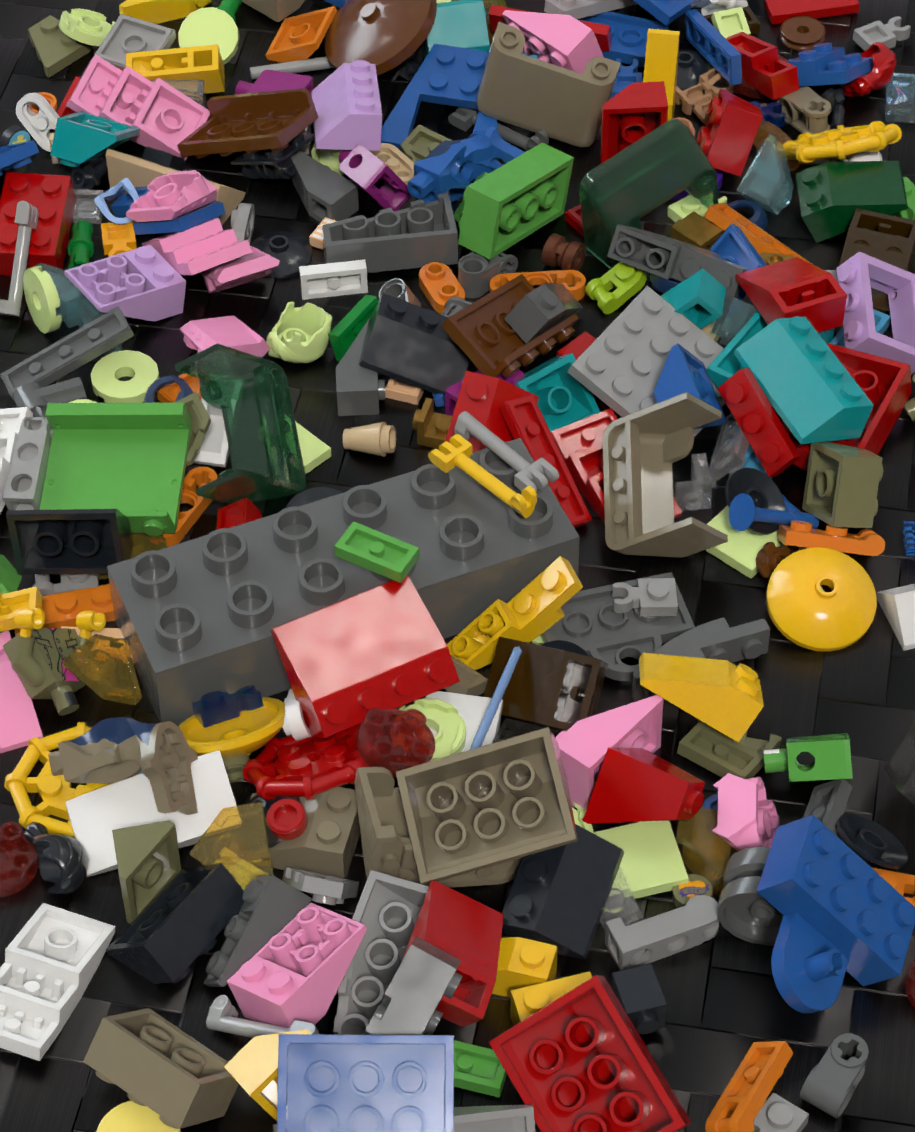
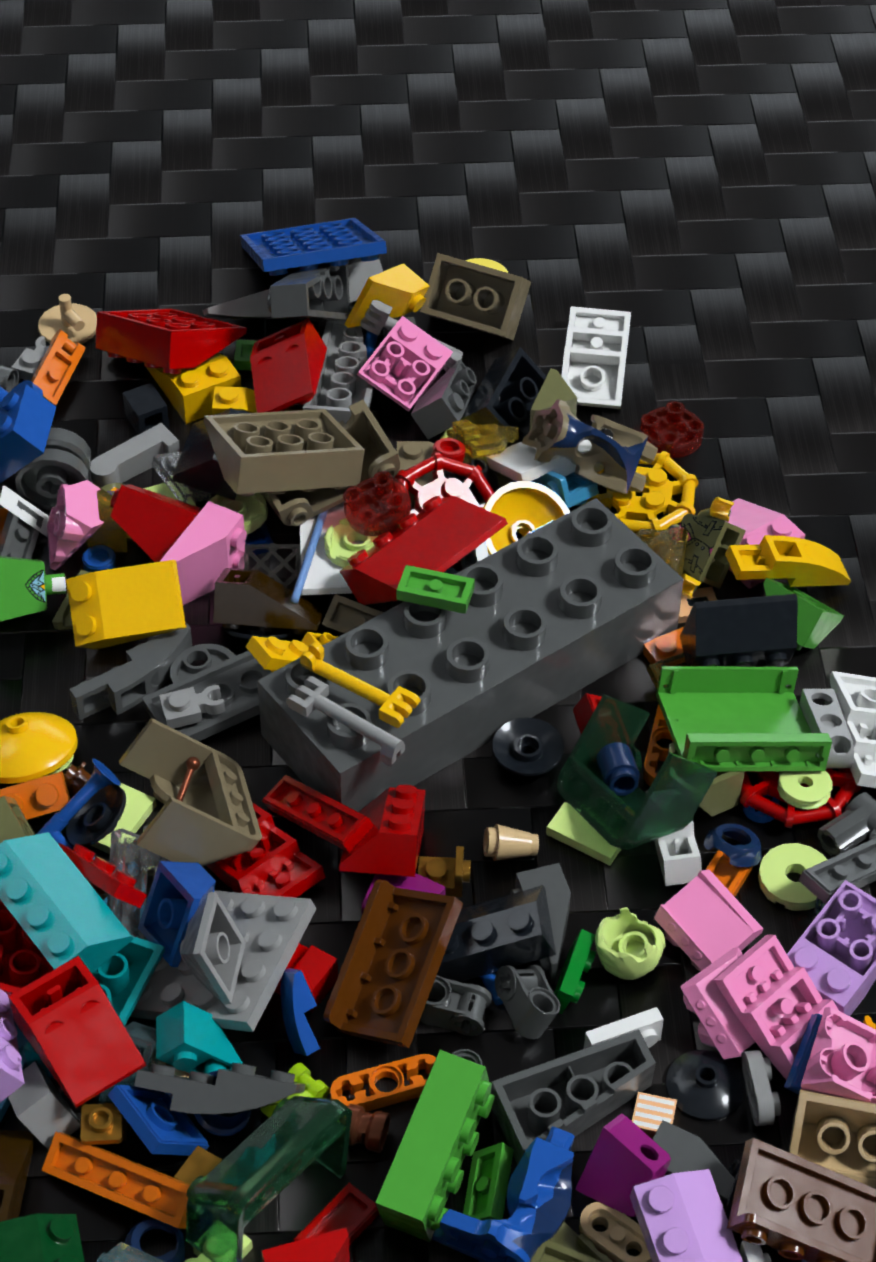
camera: 165 degrees right, 0 degrees up
black hair [24,822,89,894] -> none
light grey wing [282,867,359,905] -> none
orange plate [419,262,465,314] -> none
dark grey slope [504,283,583,344] -> none
teal slope [515,353,600,432] -> none
none -> copper hinge [176,757,200,802]
none -> light grey slope [180,891,246,1005]
none -> blue slope [280,968,320,1056]
none -> dark blue brick [596,742,640,796]

